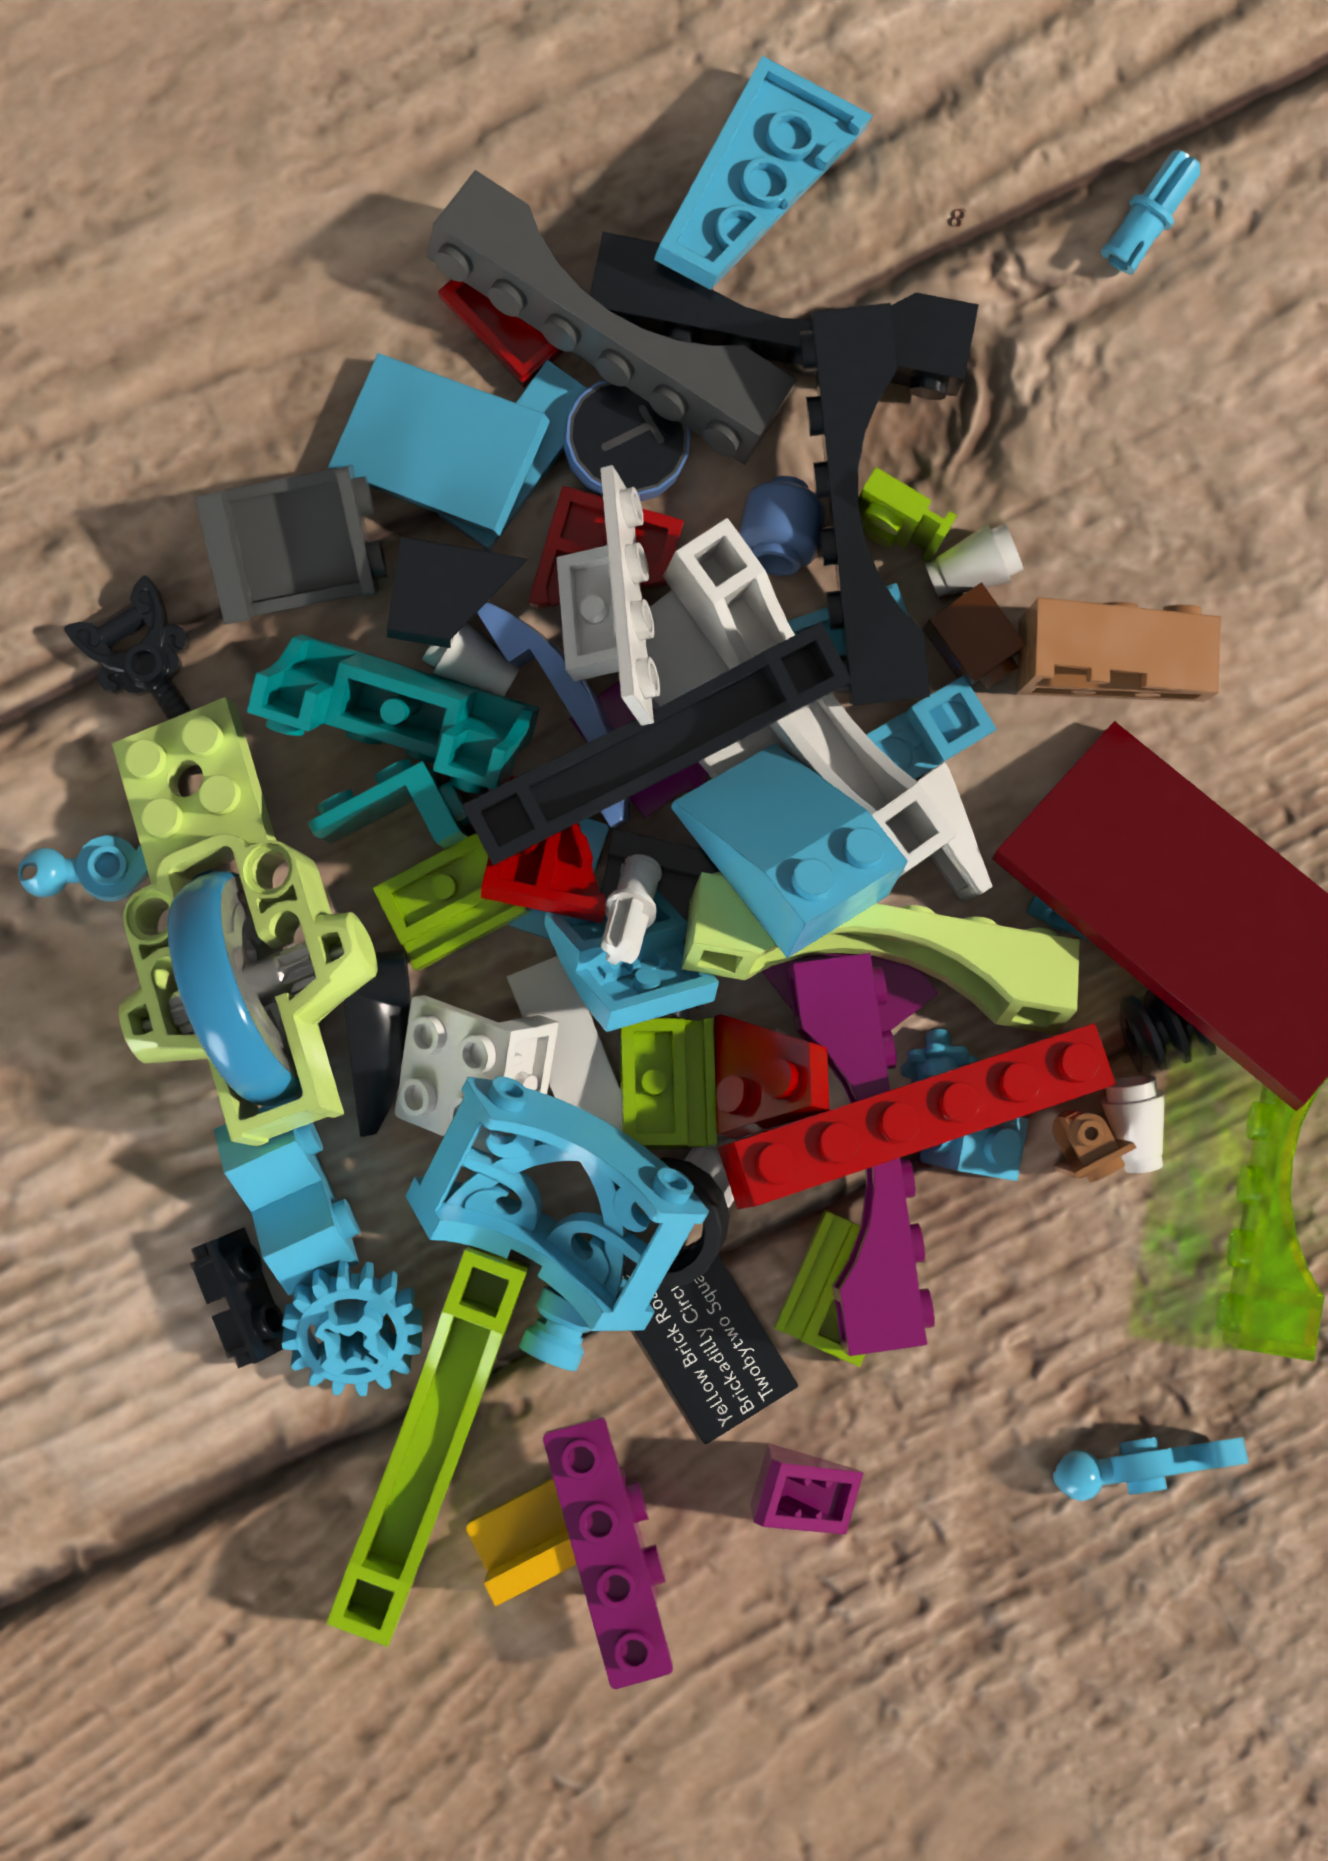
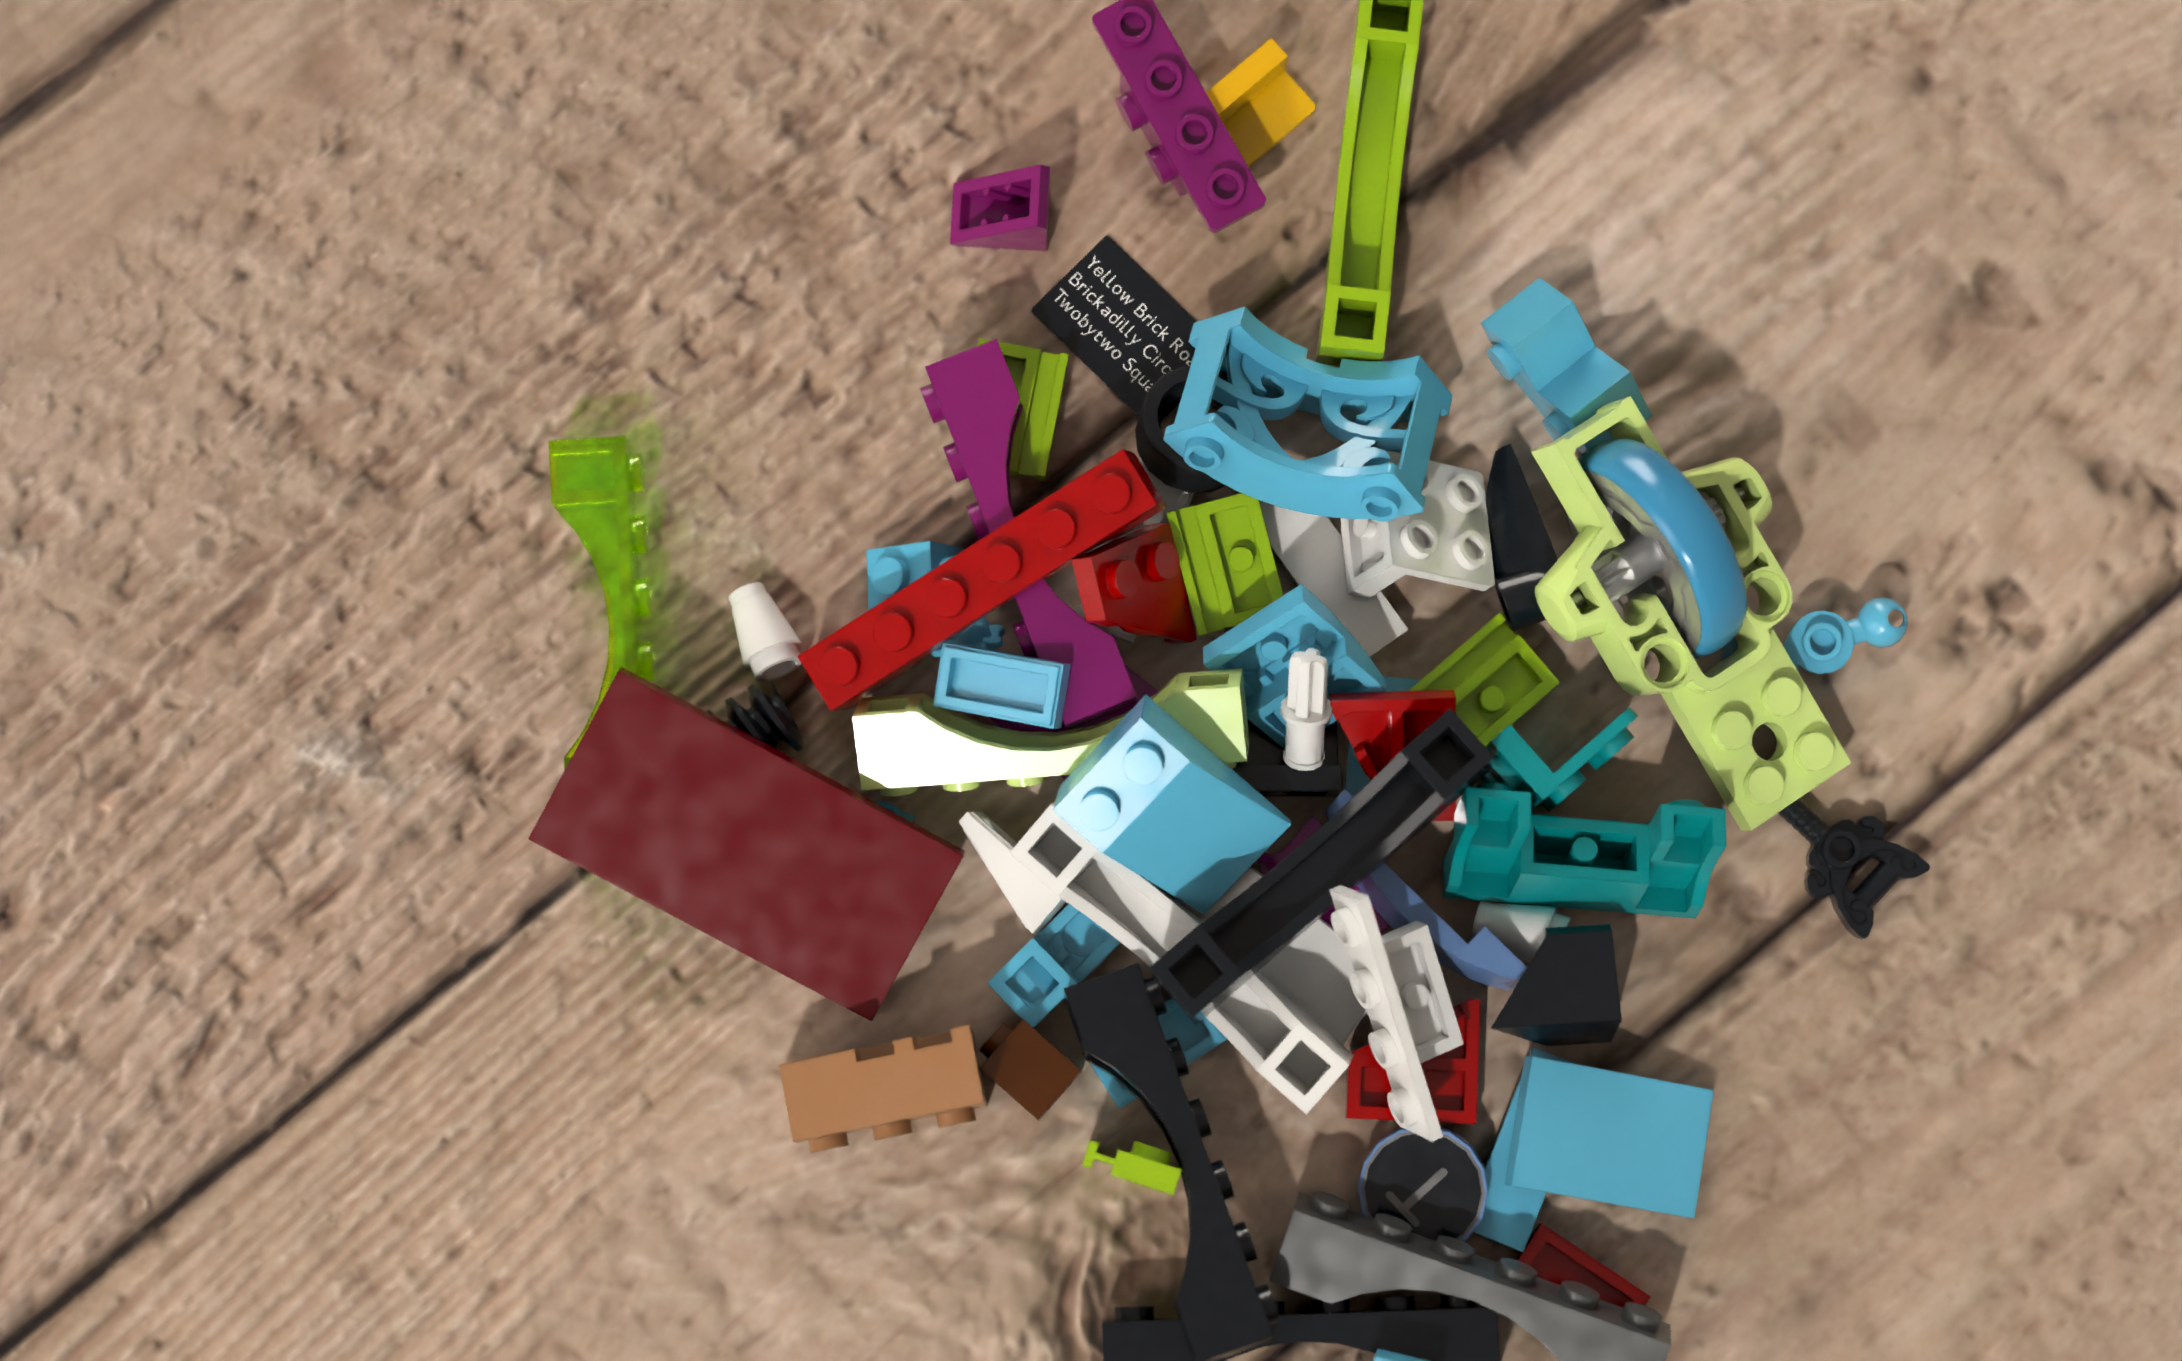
camera: 165 degrees right, 5 degrees down
black hinge [189,1227,284,1368] -> none
dark grey panel [195,464,388,625] -> none
medium azure gear [282,1261,423,1396] -> none
medium azure wheel [519,1286,591,1372] -> none
medium blue head [739,476,826,576] -> none
white cone [925,523,1024,599] -> none
medium nougat hinge [1052,1110,1136,1182] -> none
medium azure piece [1053,1437,1249,1502] -> none
none -> medium azure tile [933,642,1071,729]

